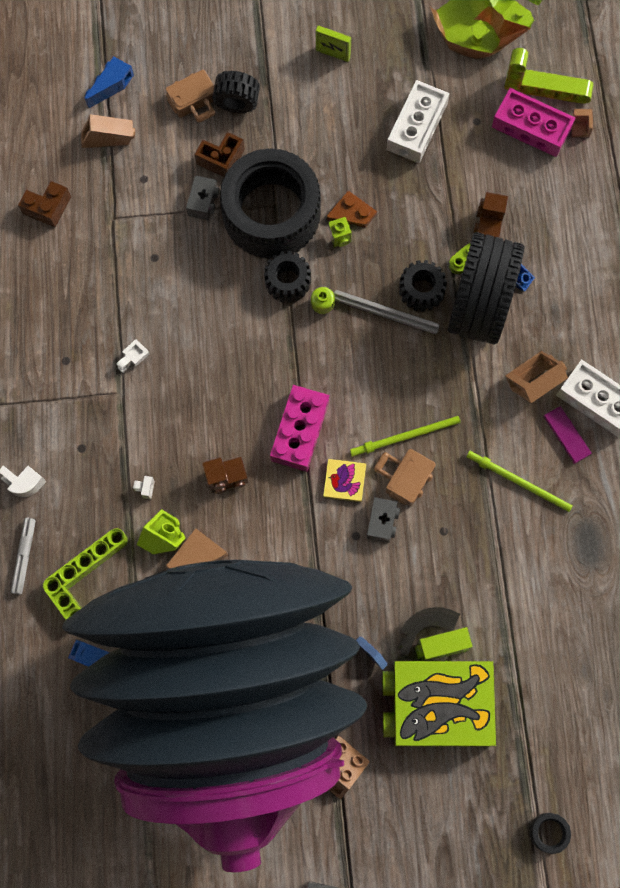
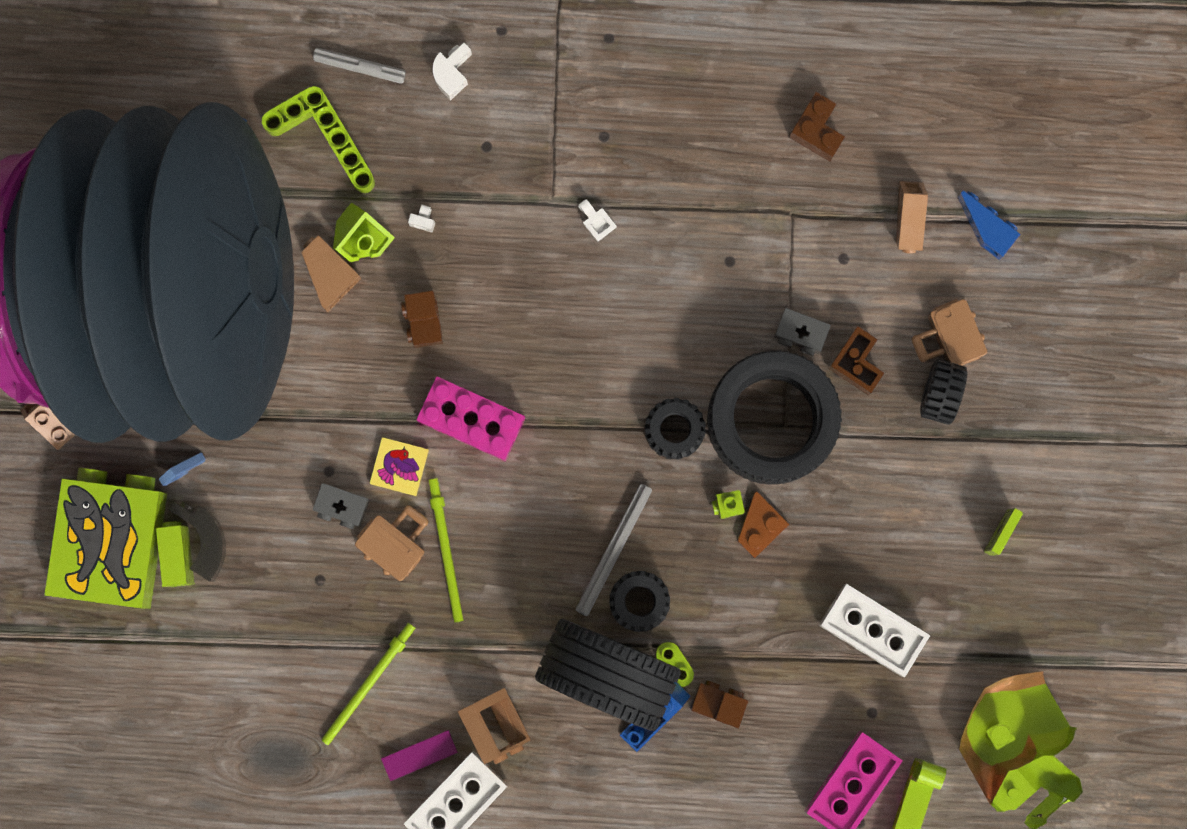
camera: 95 degrees right, 10 degrees up
lime head [311,287,335,314] -> none

